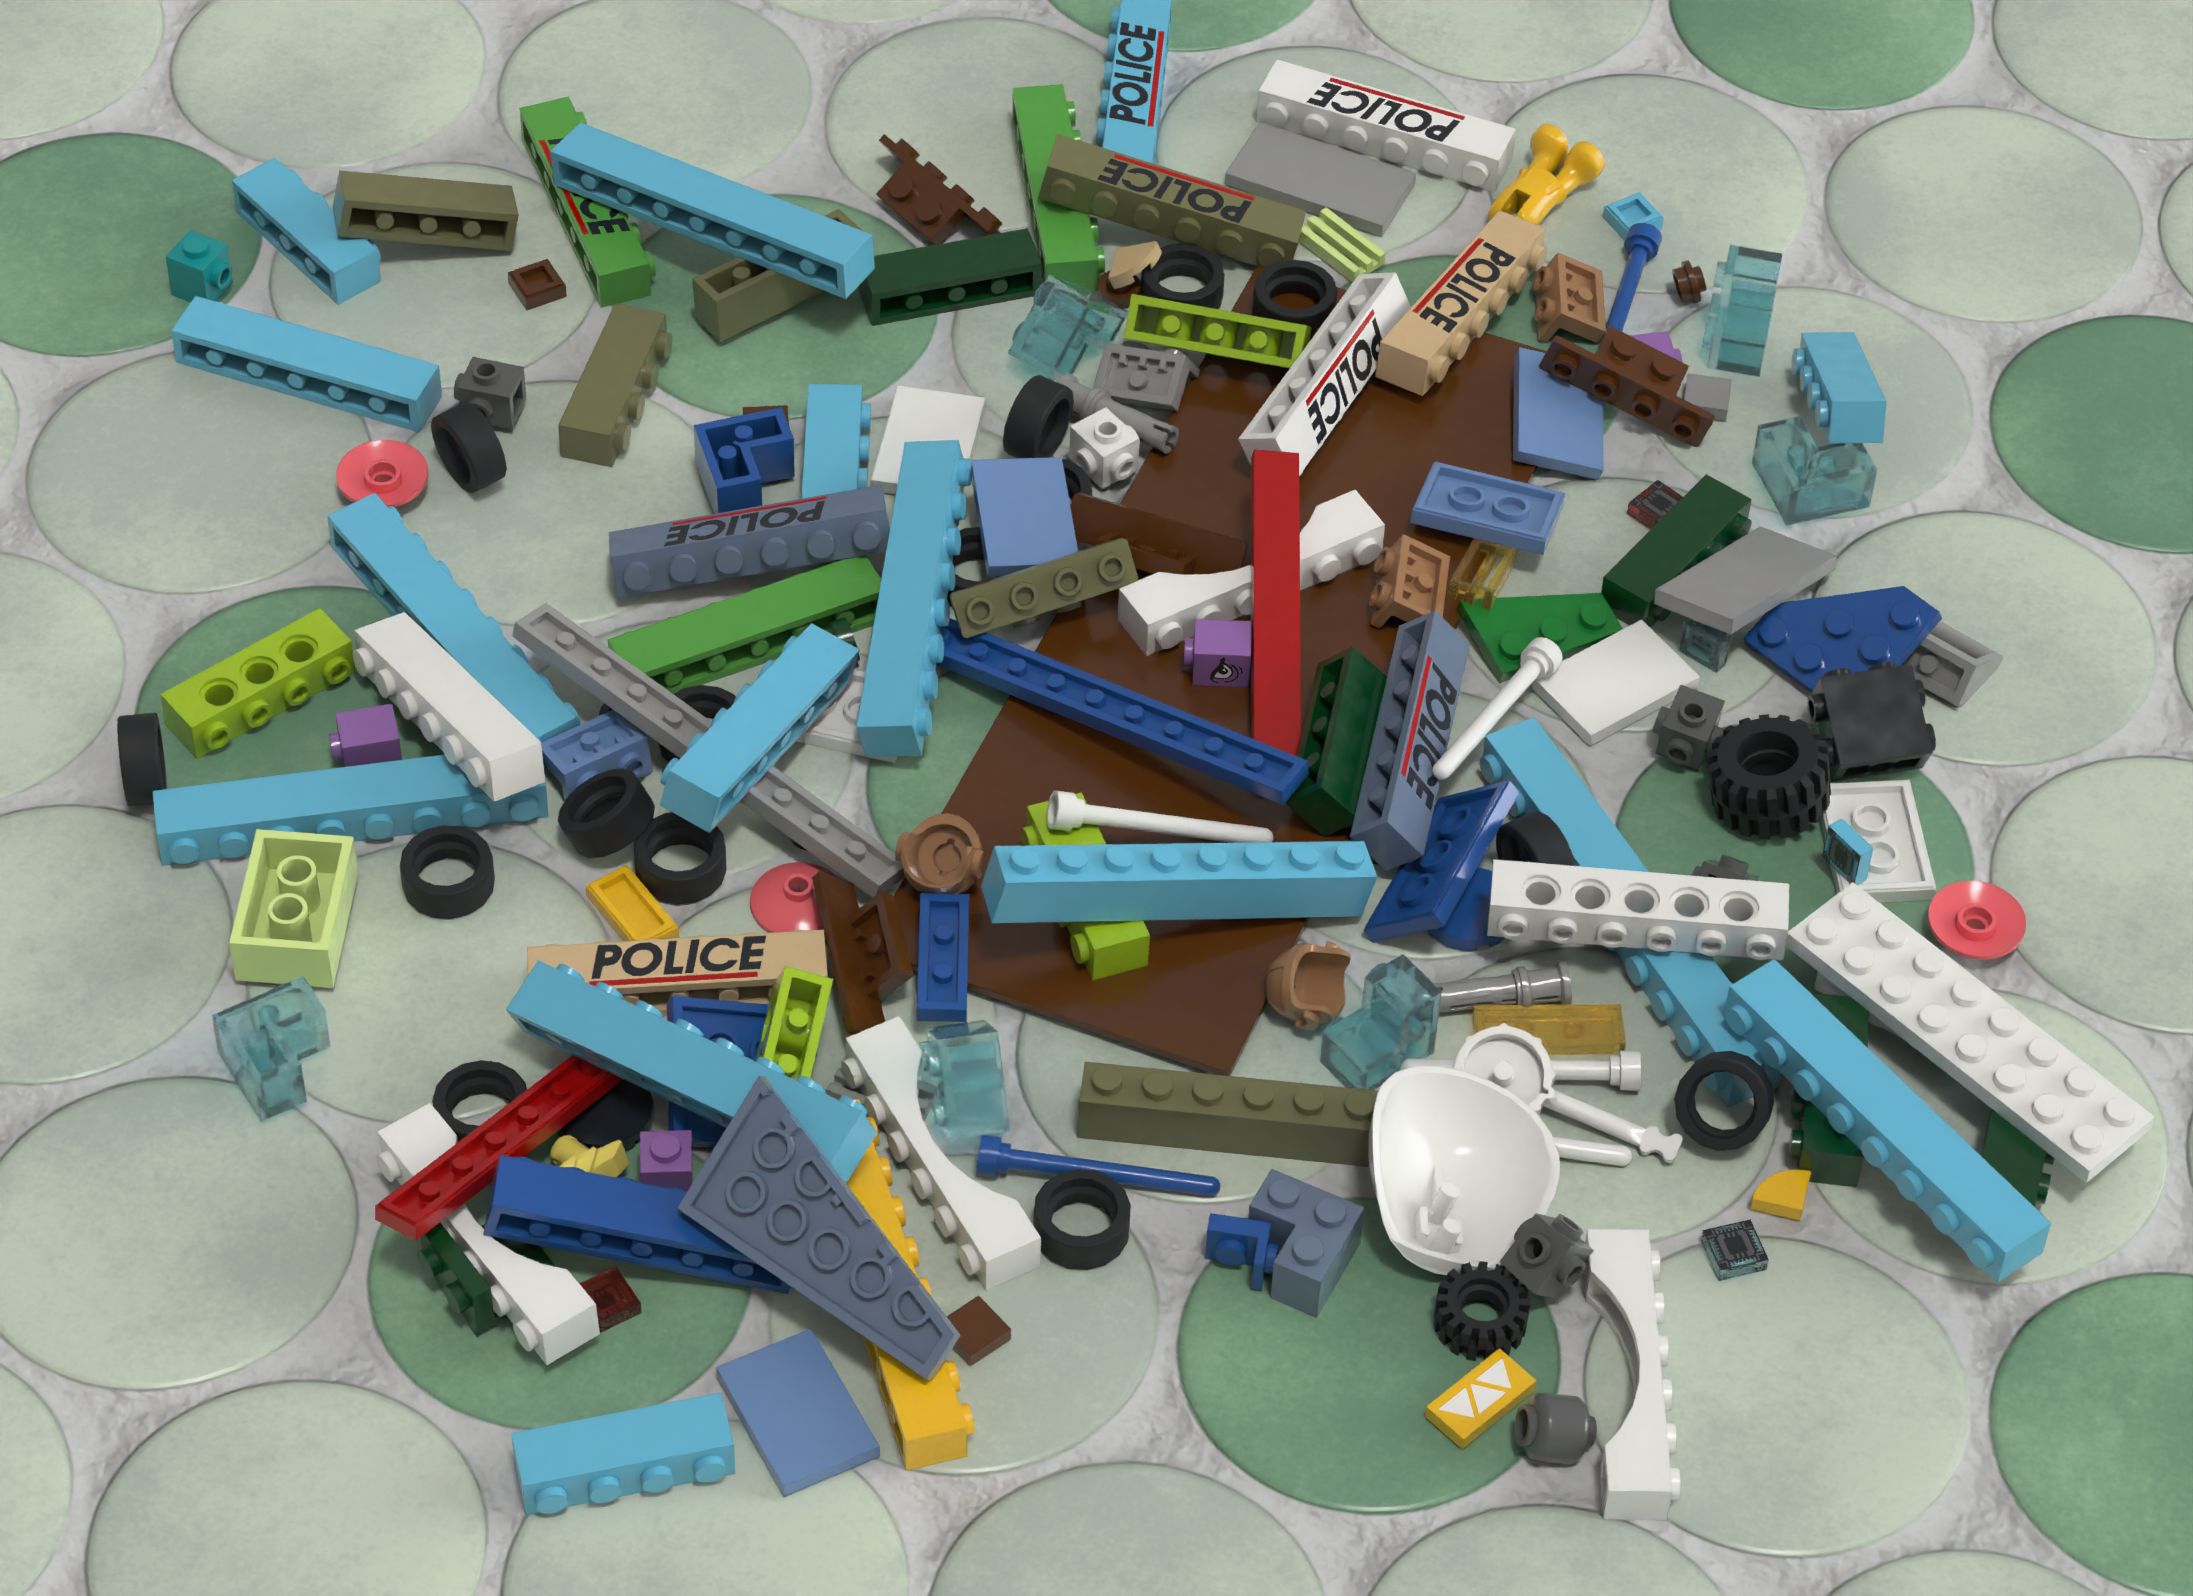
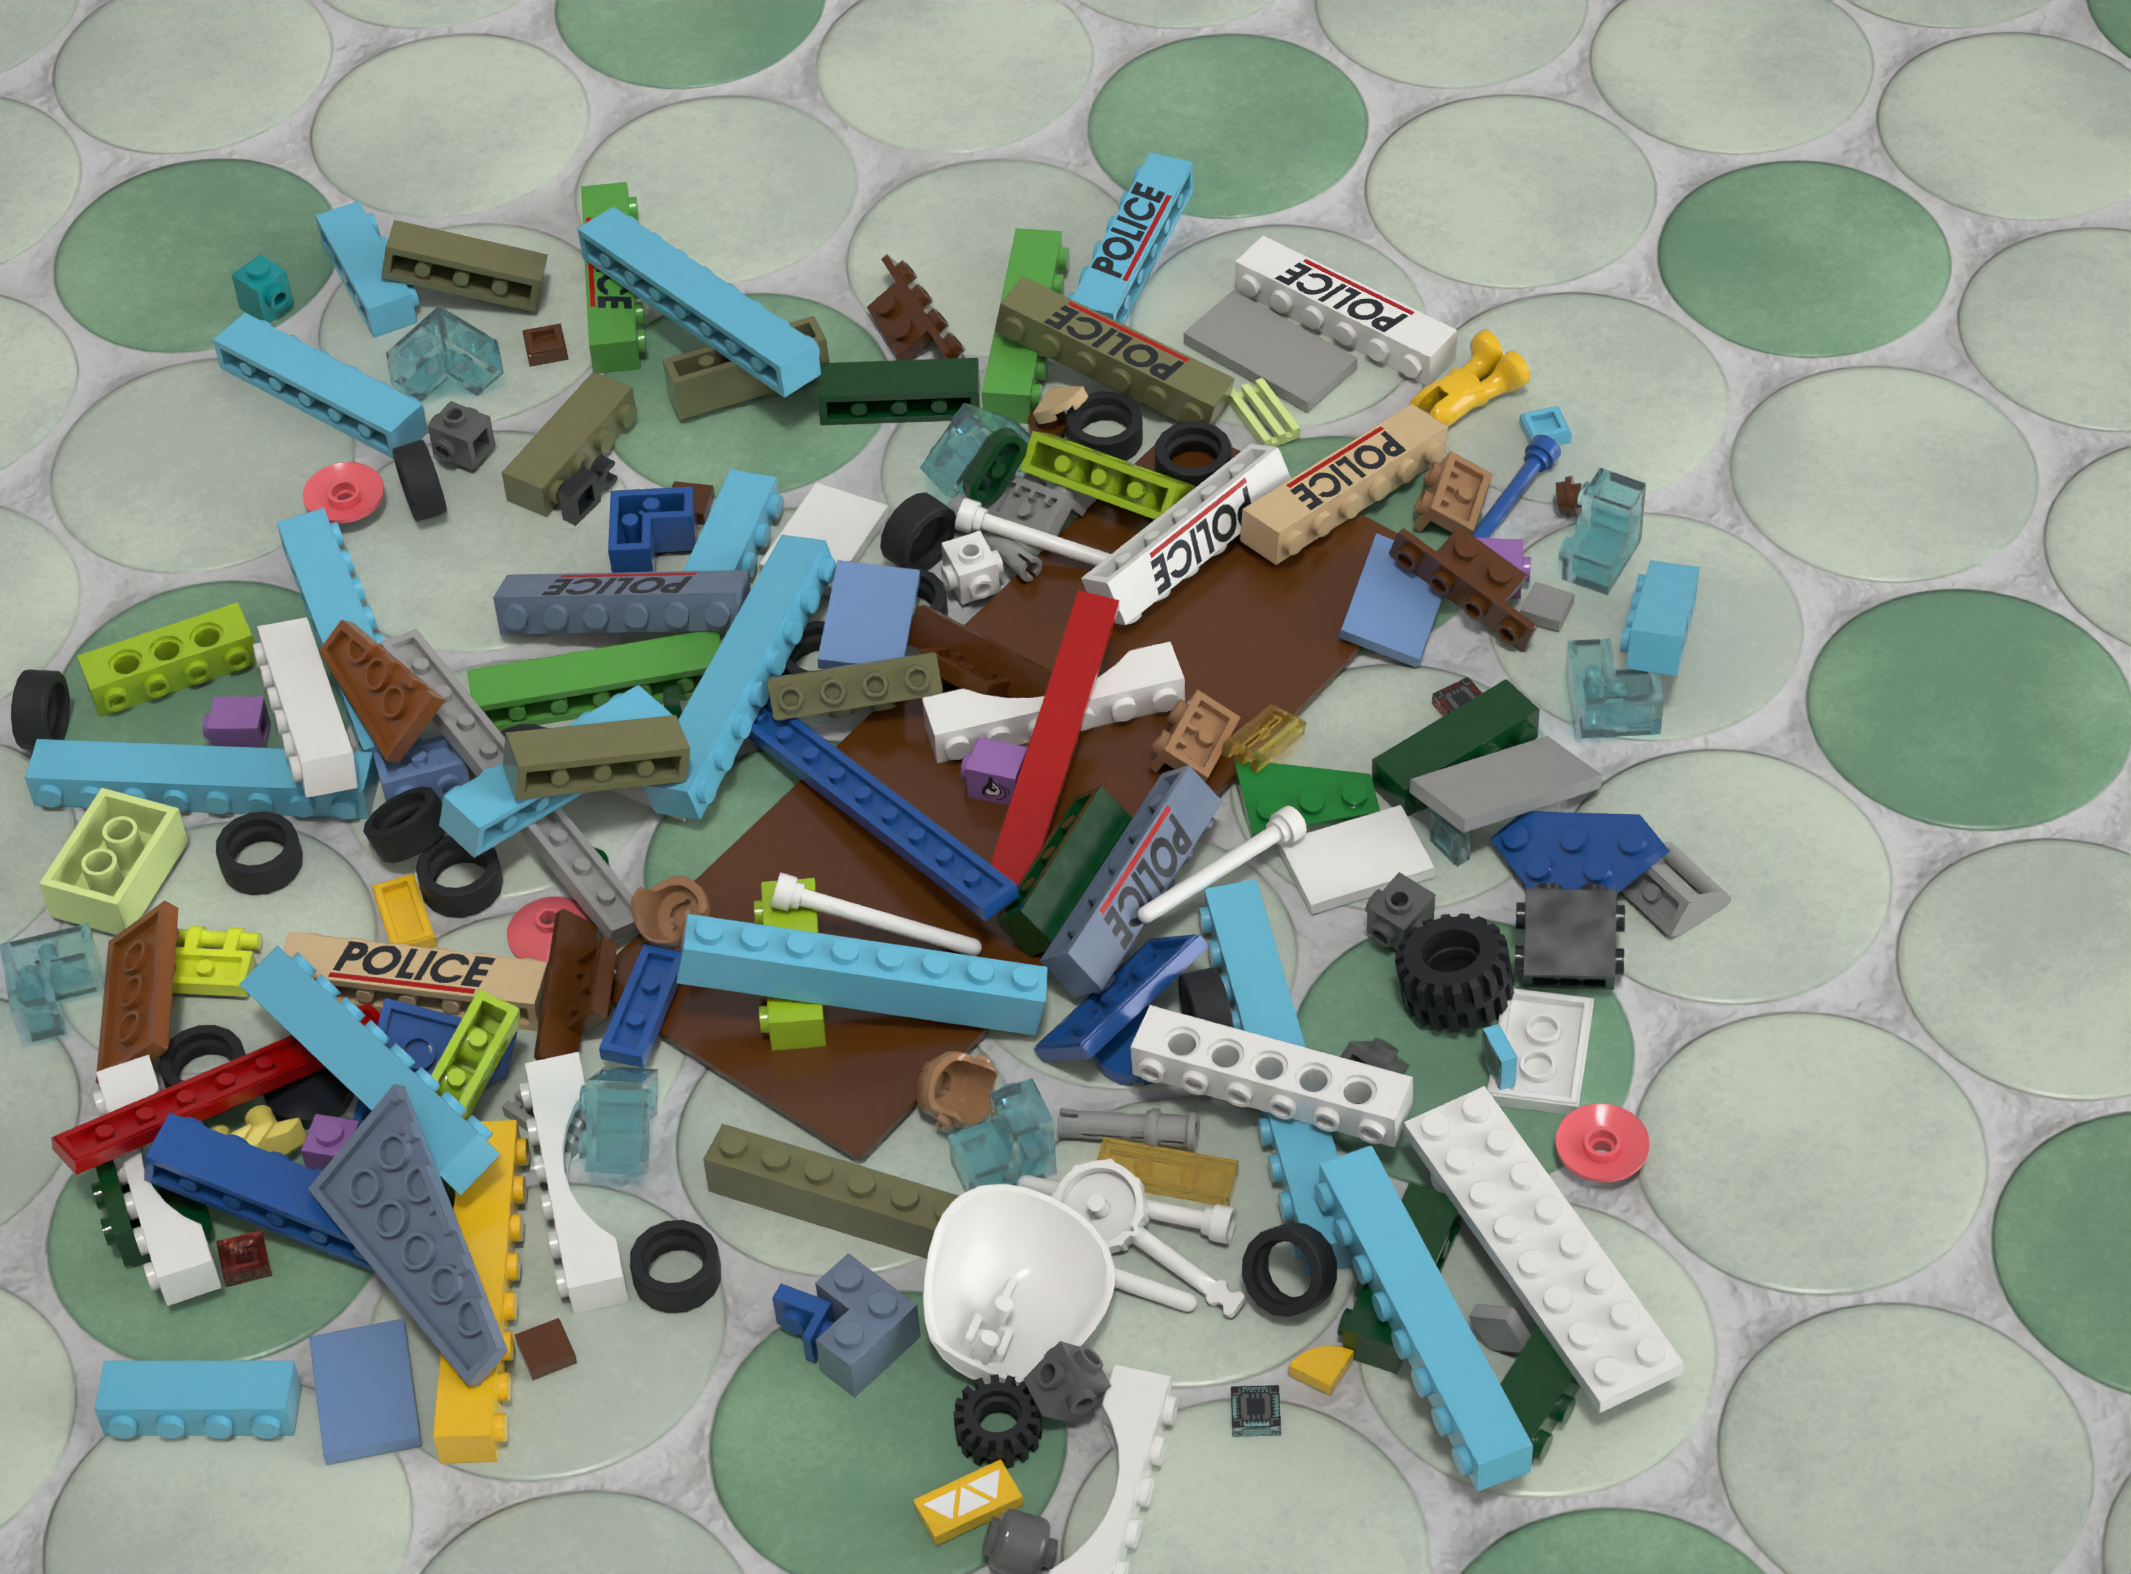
camera: 20 degrees right, 0 degrees up
blue piece [976,1135,1221,1196] -> none
medium blue tile [1410,462,1566,555] -> none
none -> dark orange plate [96,900,179,1084]
none -> neon yellow plate [172,925,262,997]
none -> dark orange wing [319,619,446,764]
none -> clear light blue brick [386,305,504,402]
none -> olive brick [503,715,690,800]
none -> black plate [558,455,618,526]
none -> white piece [955,498,1111,566]
none -> dark green plate [963,428,1027,506]
none -> light grey tile [1469,1304,1531,1353]

